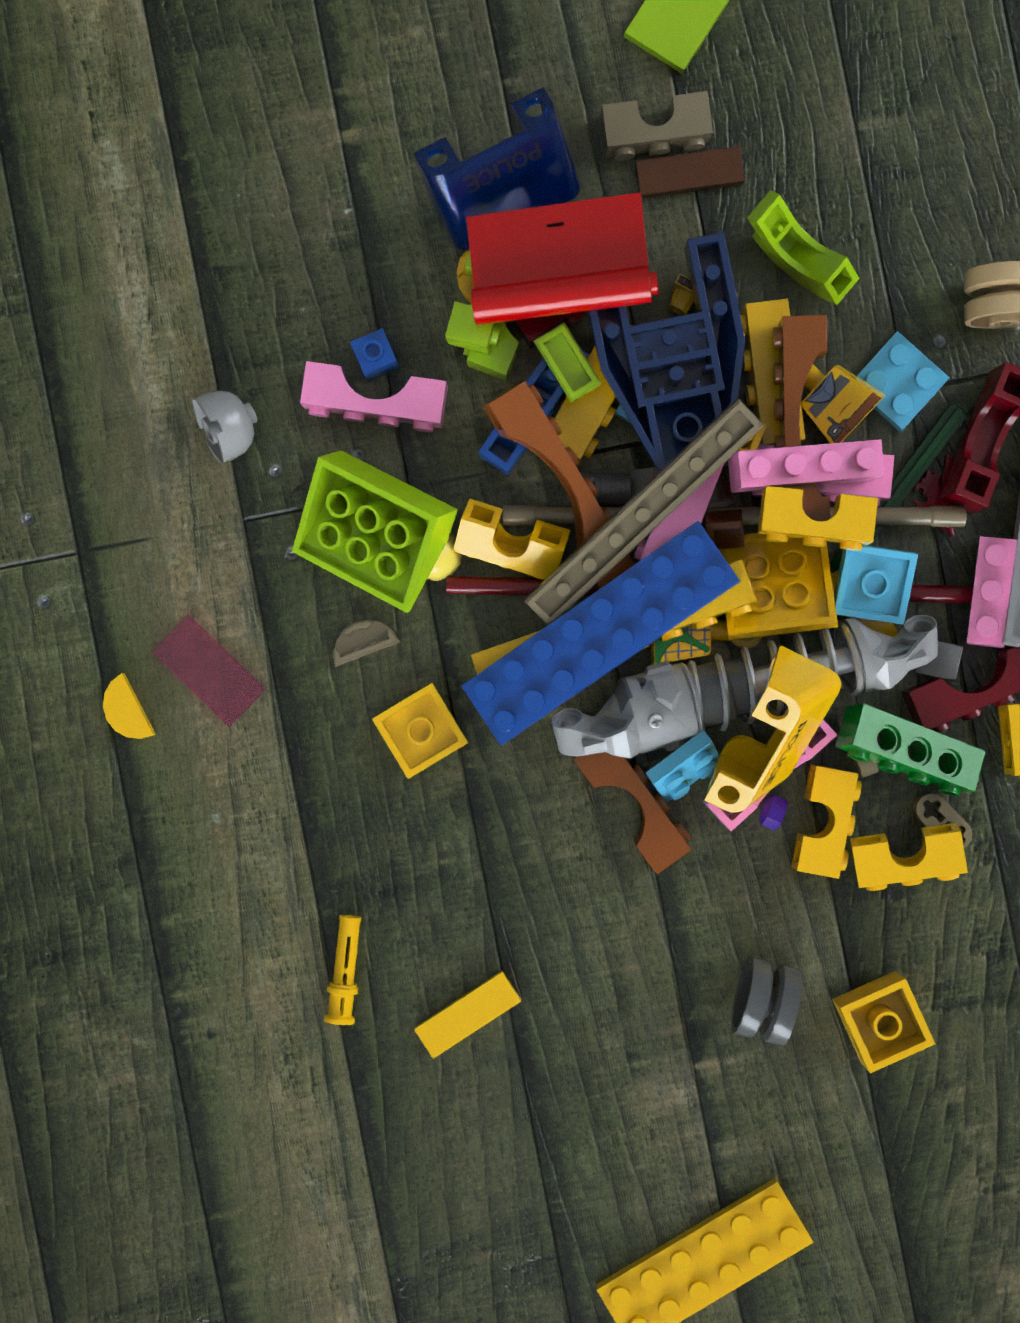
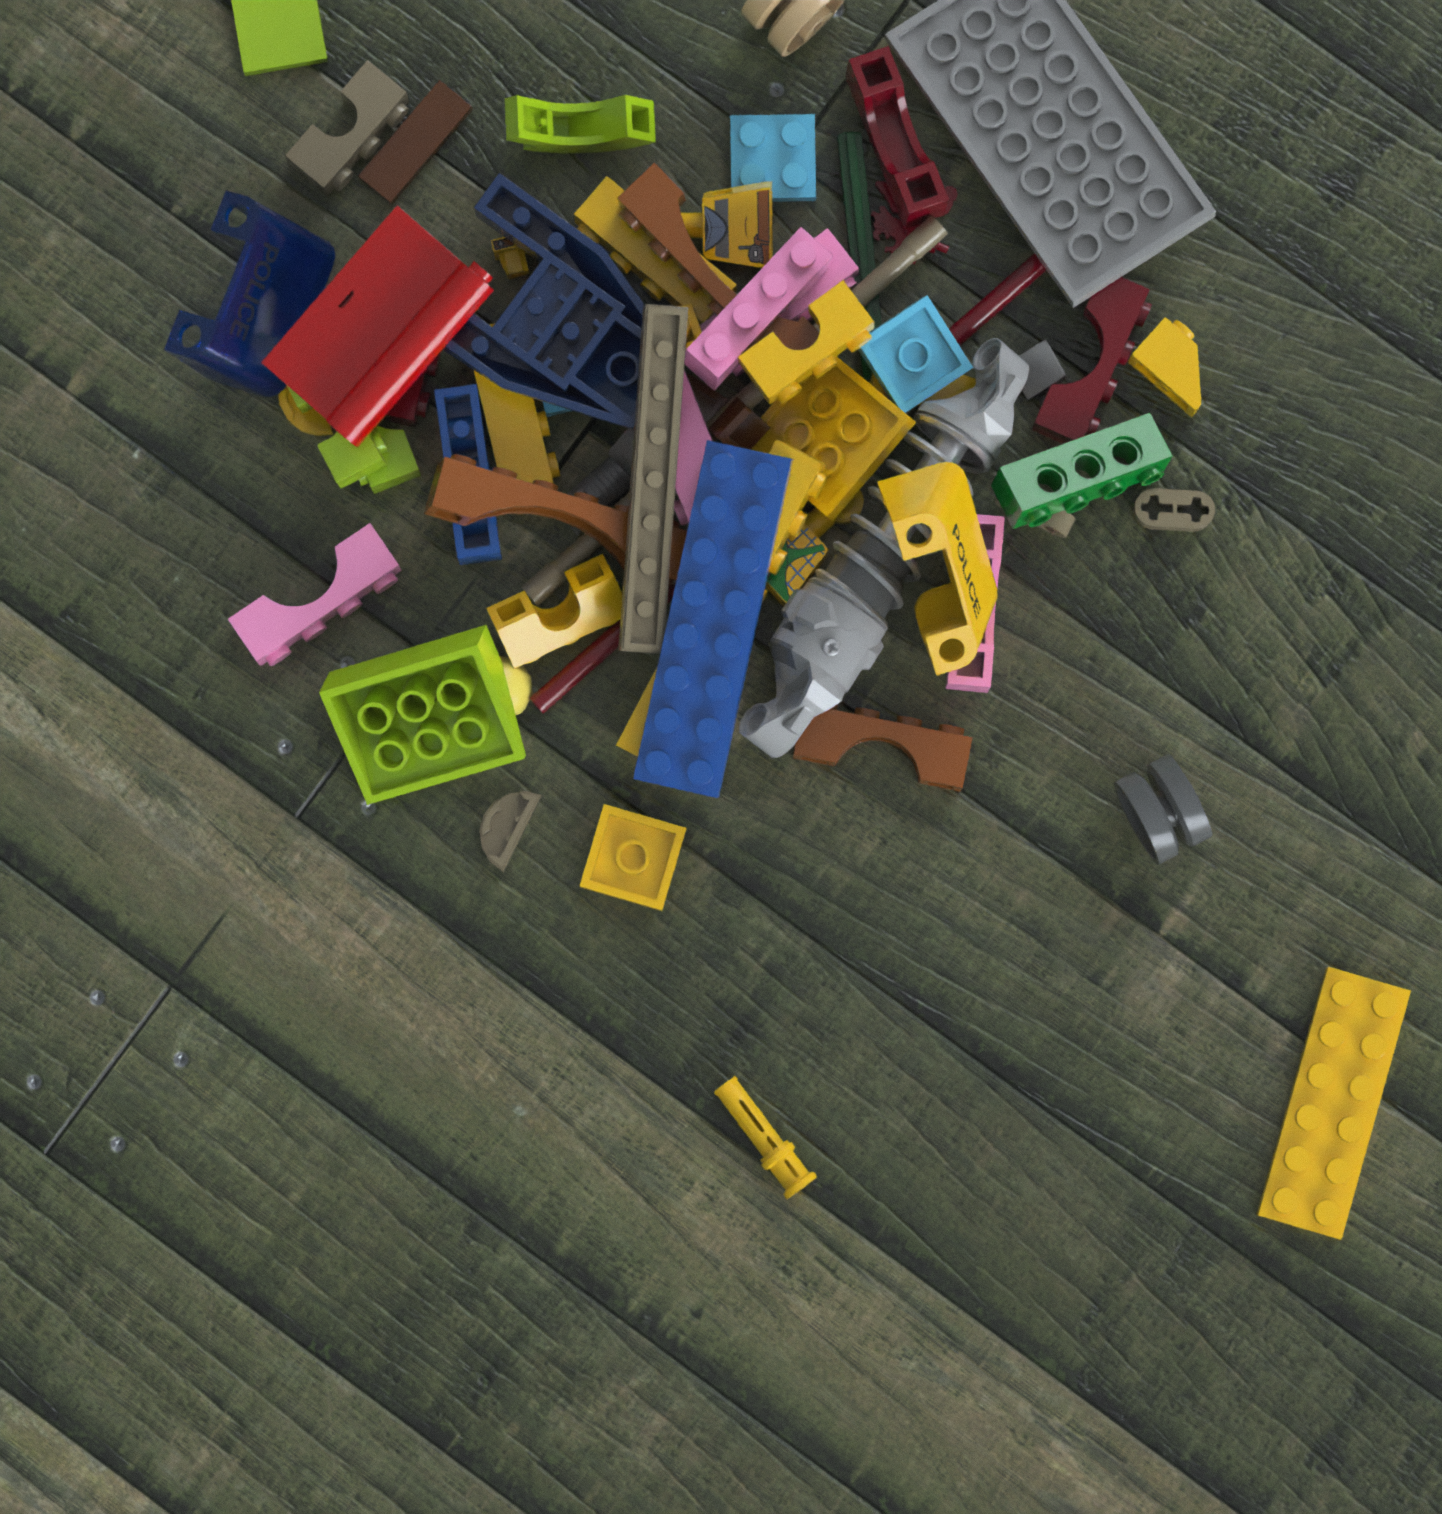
camera: 45 degrees left, 5 degrees down
yellow tile [103,673,156,739] -> none
clear pink piece [153,616,266,727] -> none
light grey cylinder [192,390,257,464] -> none
blue brick [350,328,400,382] -> none
yellow tile [414,970,521,1059] -> none
lime tile [533,322,602,403] -> none
medium azure plate [646,730,719,803] -> none
dark purple tile [759,794,788,831] -> none
yellow arch [791,764,862,879] -> none
yellow brick [832,971,935,1073] -> none
yellow arch [850,823,968,891] -> none
bright pink arch [967,536,1017,649] -> none

